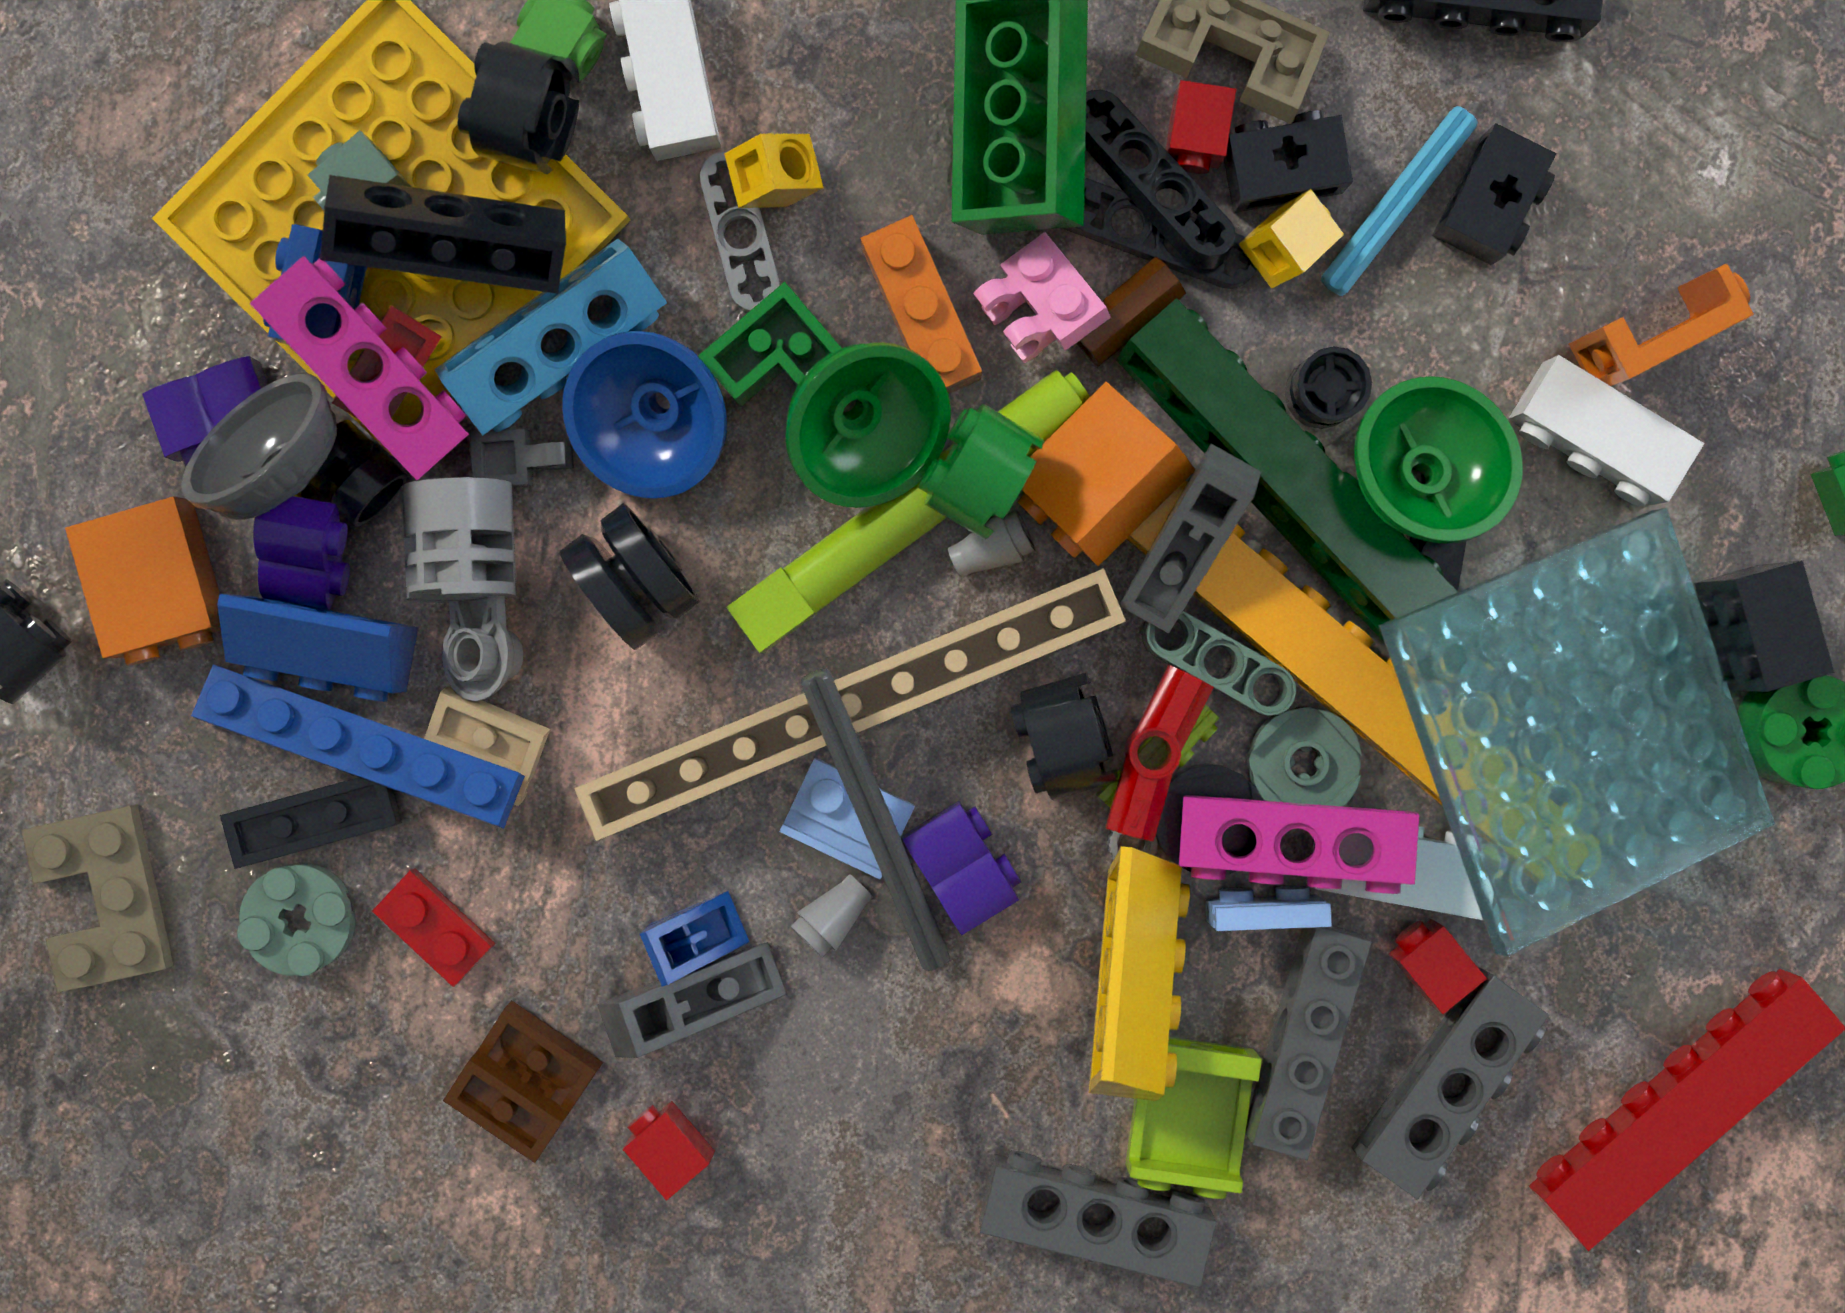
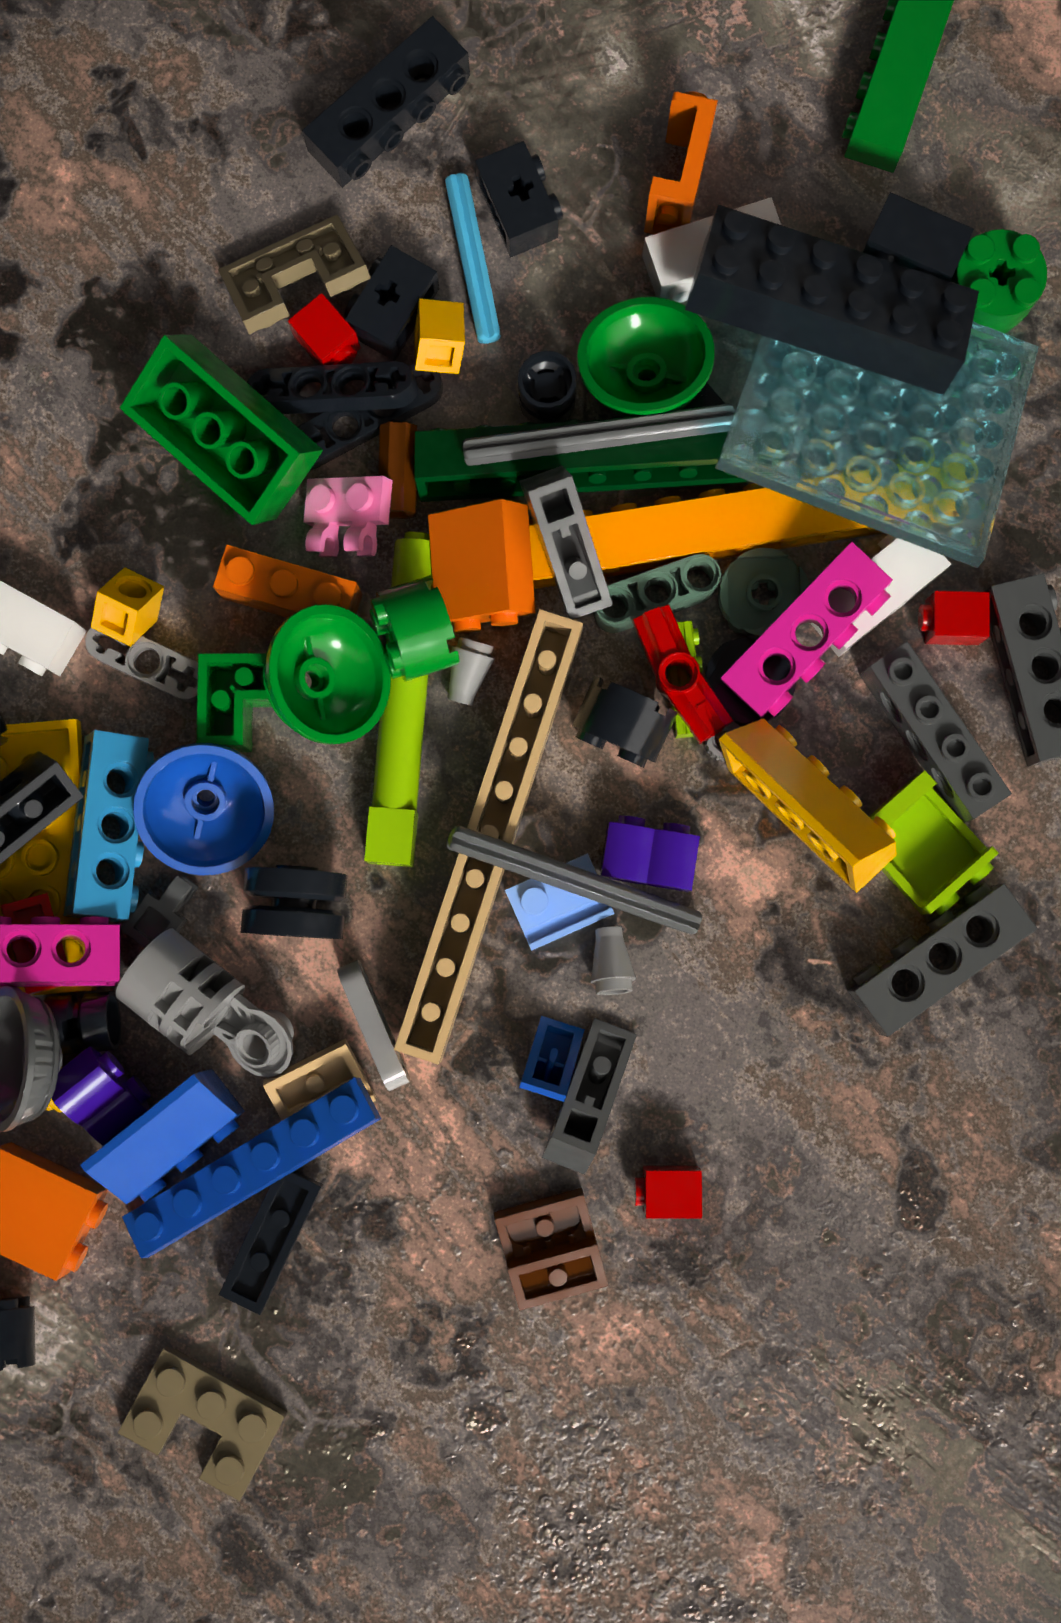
camera: 45 degrees left, 5 degrees down
sand green plate [237,863,356,976] -> none
red plate [372,868,496,987] -> none
light blue plate [1205,886,1332,931] -> none
none -> light grey beam [337,960,411,1091]
none -> dark grey axle [463,403,736,466]
none -> black brick [685,204,979,395]

